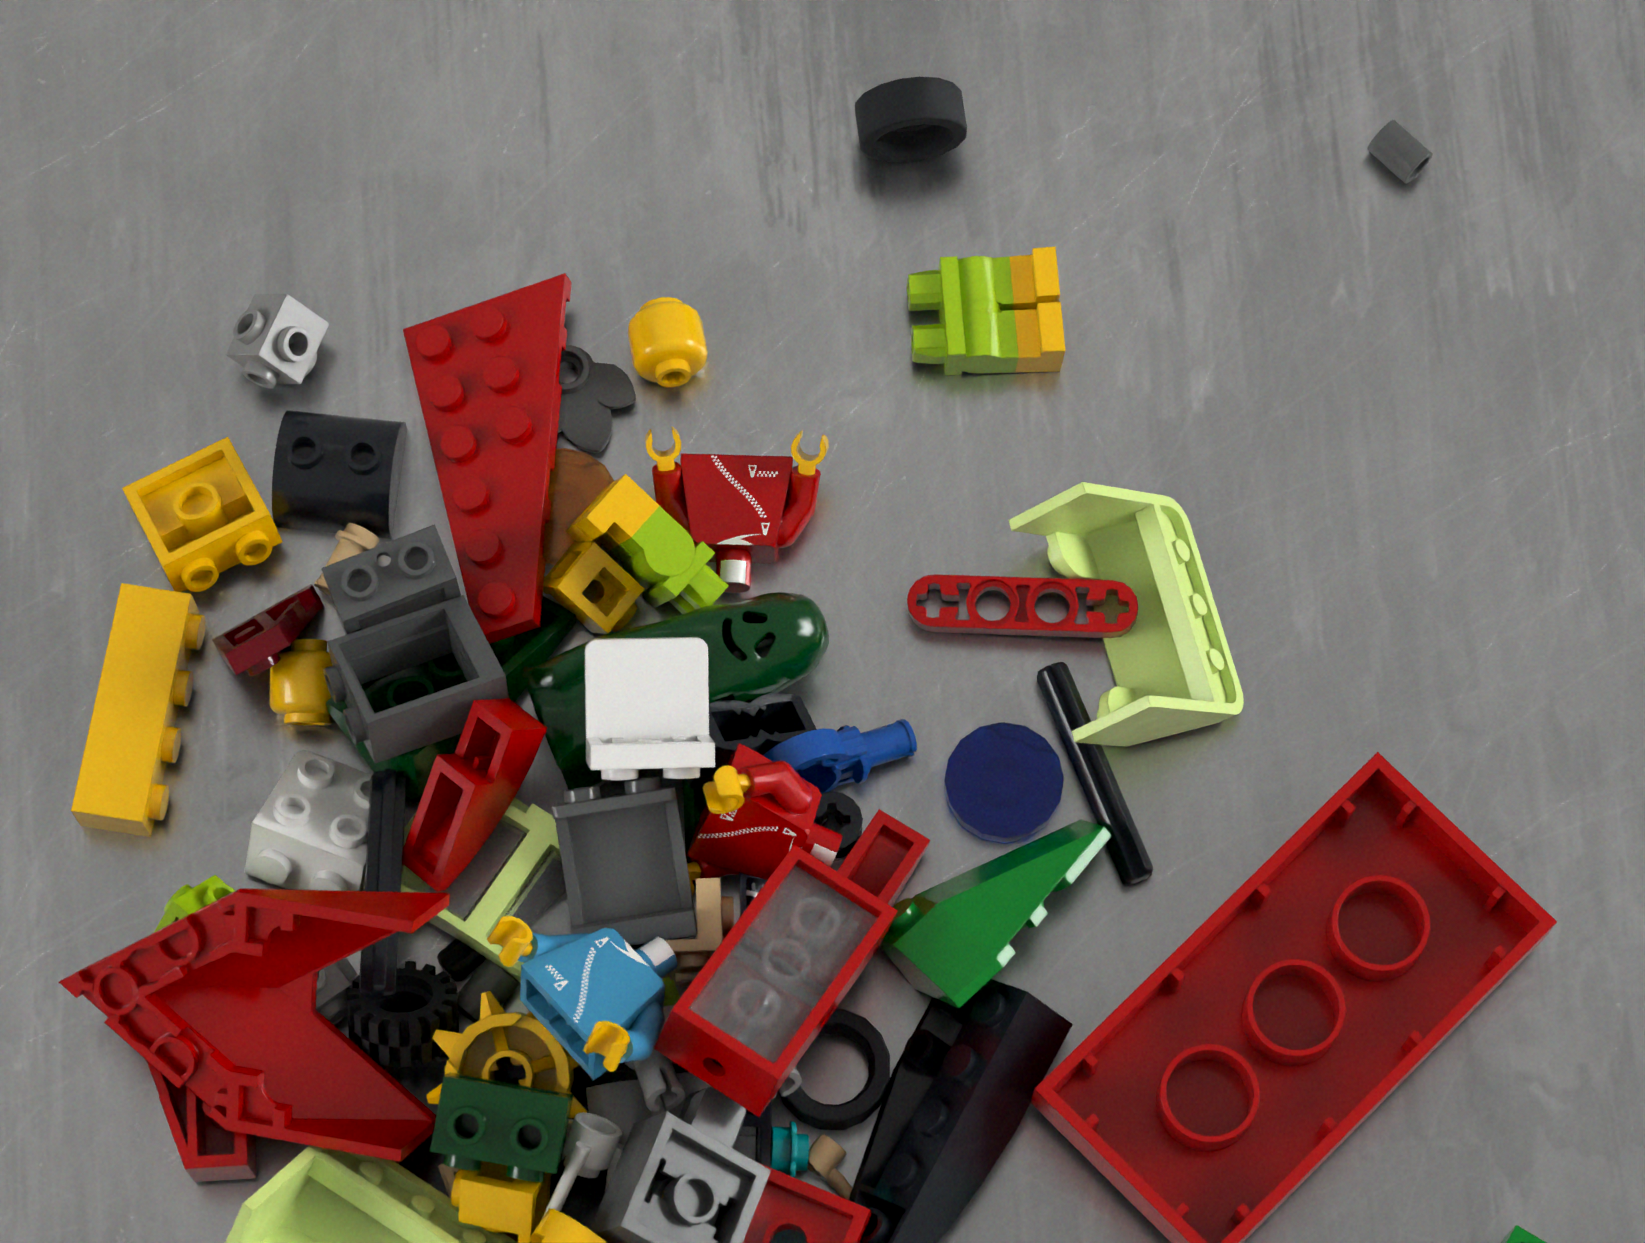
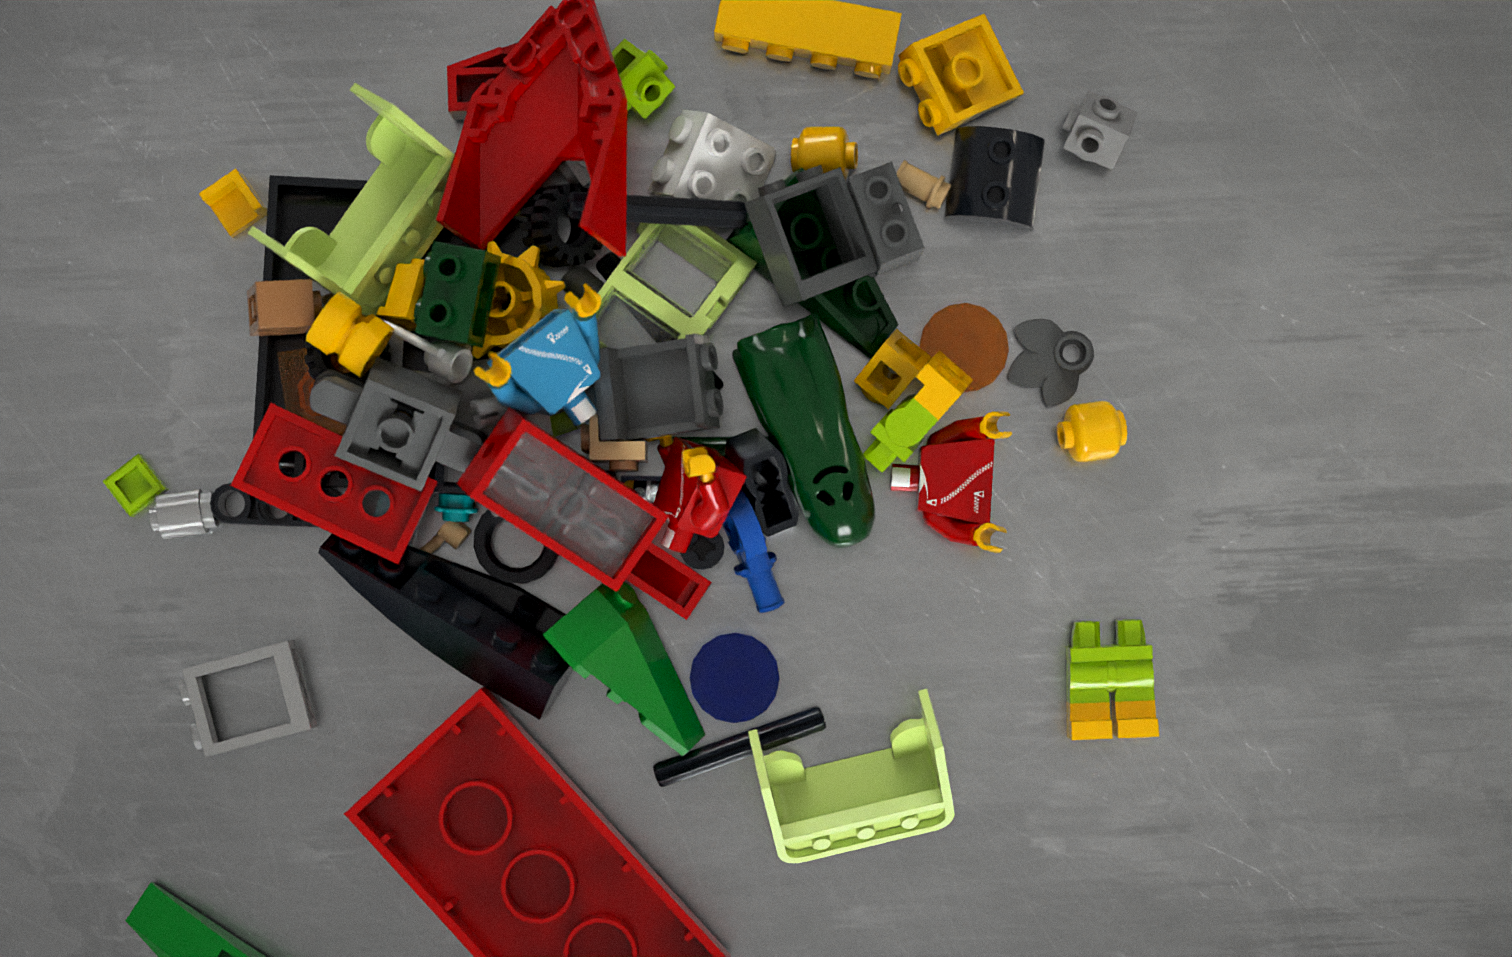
camera: 90 degrees right, 15 degrees up
dark red wing [212,584,323,676] -> none
red wing [403,273,572,644] -> none
red slope [403,698,547,891] -> none
white bracket [585,637,715,780] -> none
black tyre [855,77,967,163] -> none
red beam [907,574,1138,638] -> none

